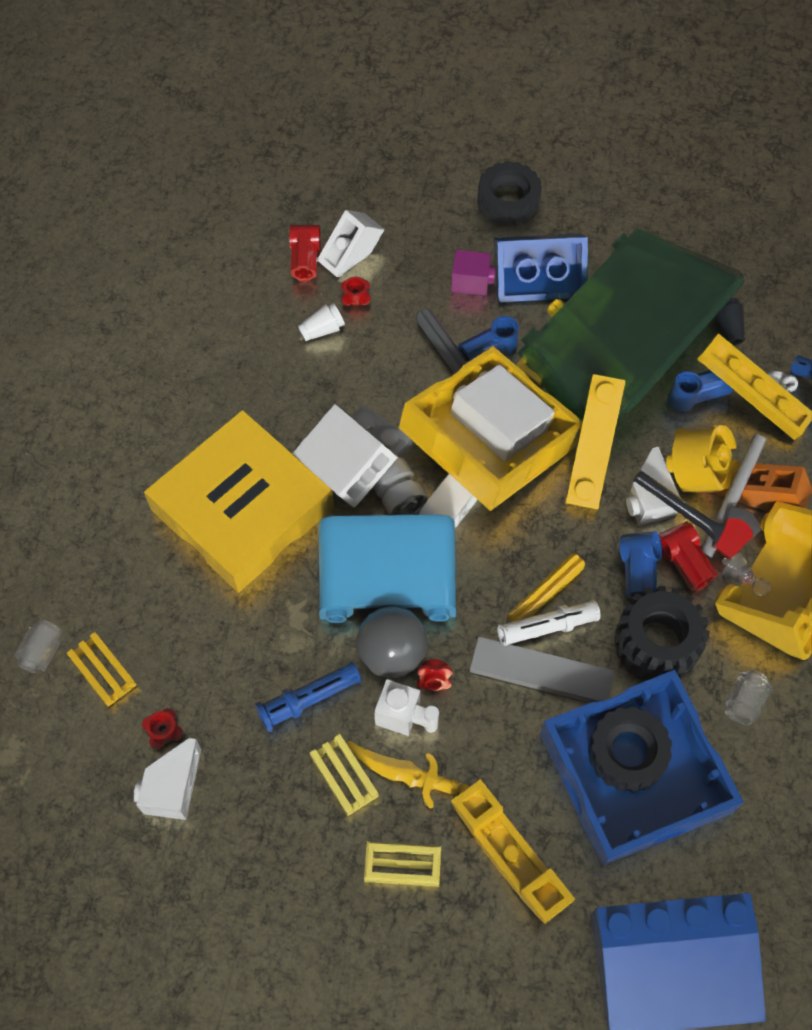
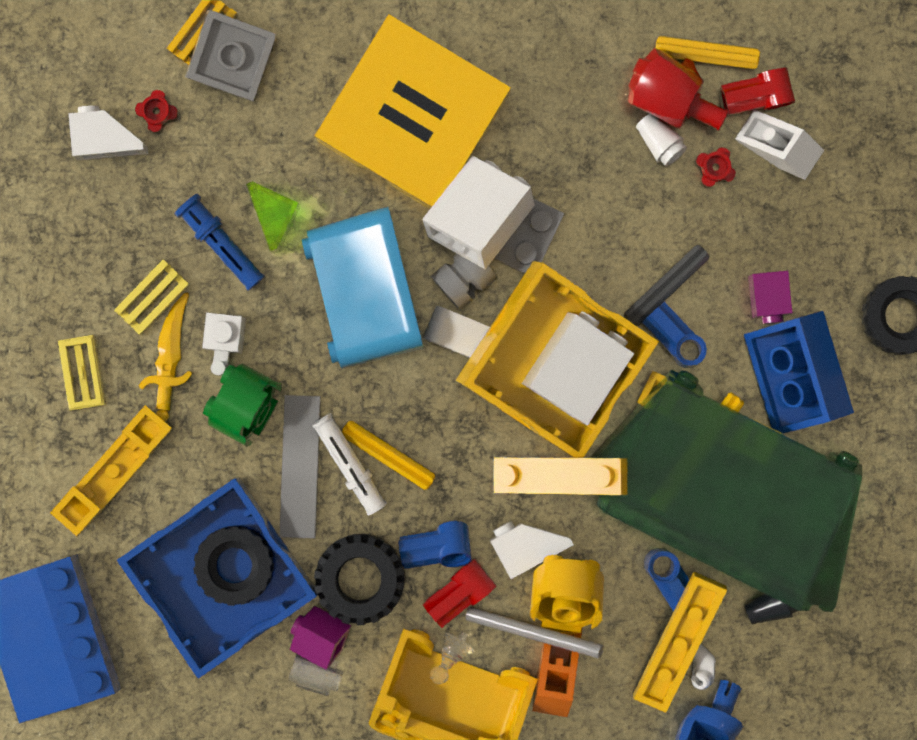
camera: 75 degrees right, 25 degrees up
dark grey piece [356,606,428,678] -> none
red plate [417,659,453,691] -> none
piece [633,470,761,559] -> none
none -> light grey plate [185,10,276,101]
none -> green brick [203,363,282,447]
none -> clear neon green slope [246,181,301,254]
none -> magenta brick [289,605,351,670]
none -> red piece [627,48,729,131]
none -> yellow axle [655,36,760,70]

